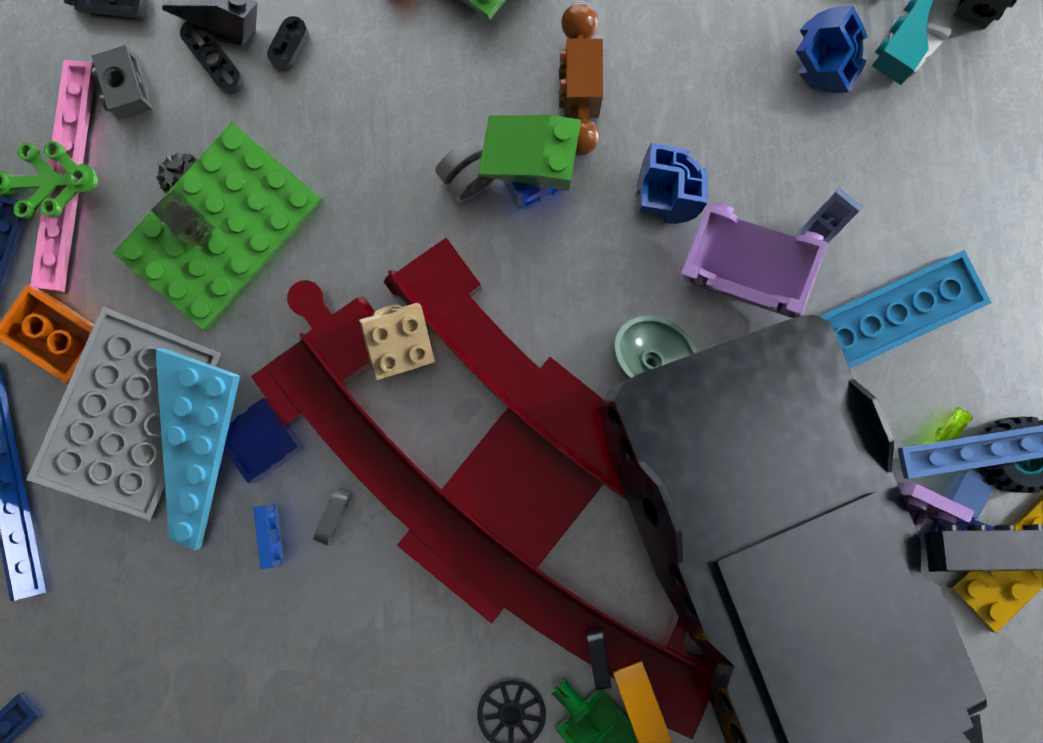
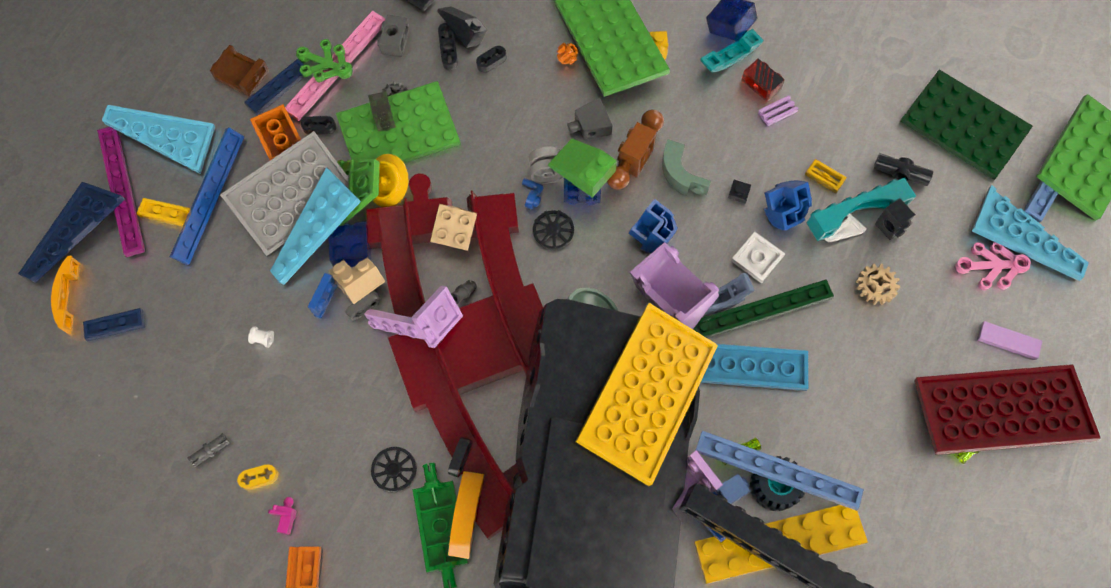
camera: 30 degrees right, 15 degrees down
none -> white bush [248,326,274,348]
none -> black beam [301,116,336,135]
none -> tan brick [328,257,385,304]
none -> bright green wing [337,159,380,227]
none -> lavender bracket [364,286,463,348]
none -> yellow piece [373,154,408,207]
none -> dark grey pin [451,280,477,304]
none -> blue plate [522,178,544,210]
none -> black wheel [533,210,574,249]
none -> dark grey torso [567,98,613,140]
none -> yellow plate [575,303,718,486]
none -> sand green arch [662,139,711,196]
none -> dark green plate [693,279,834,338]
none -> black plate [728,180,751,204]
none -> white plate [731,232,785,284]
none -> tan gear [856,263,900,305]

